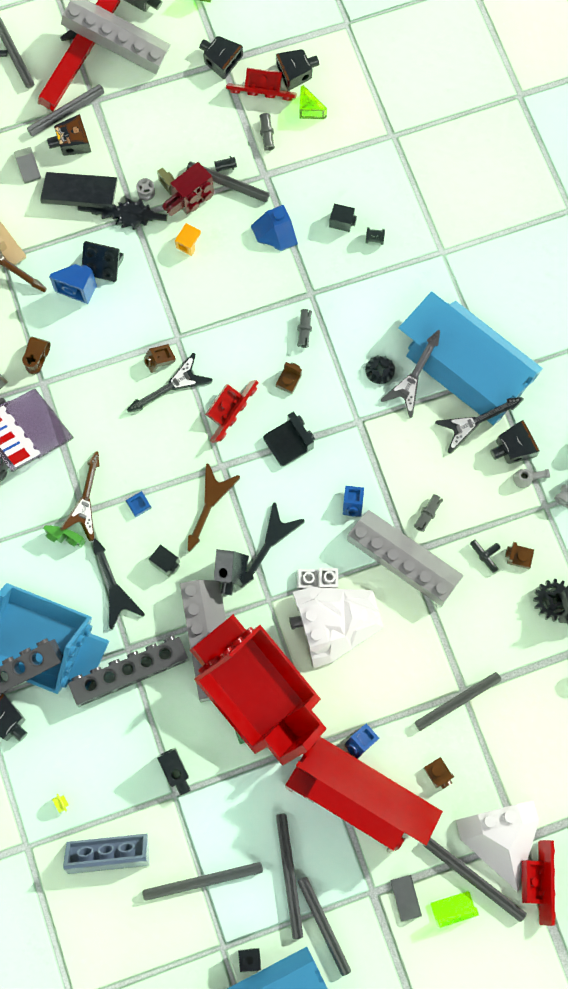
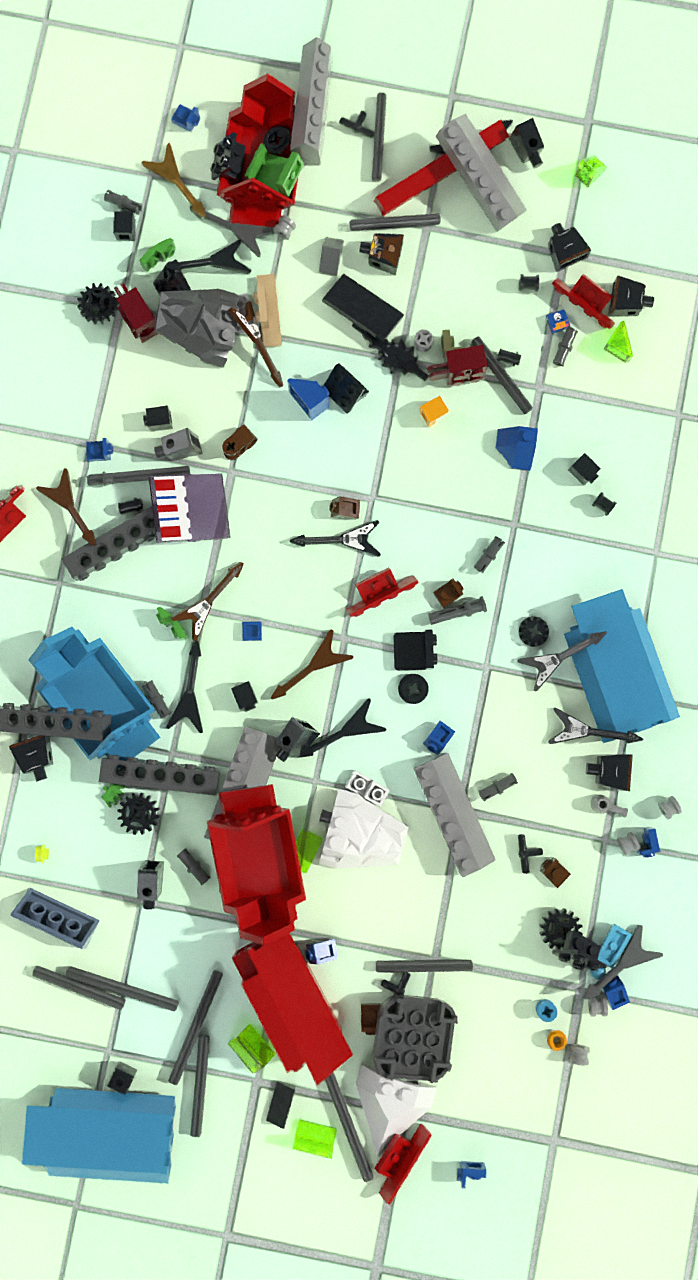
camera: 30 degrees right, 10 degrees up
none -> dark grey axle [32,966,126,1010]
none -> bright green piece [101,783,126,808]
none -> black gear [117,792,160,835]
none -> dark grey pin [142,680,171,719]
none -> dark grey pin [177,848,211,886]
none -> clear neon green panel [228,1024,275,1074]
none -> clear neon green panel [296,828,323,873]
none -> dark grey tile [372,995,458,1083]
none -> black piece [381,972,411,996]
none -> black gear [398,674,429,704]
none -> dark grey pin [428,596,487,625]
none -> black bush [519,274,540,292]
none -> blue tile [546,309,570,334]

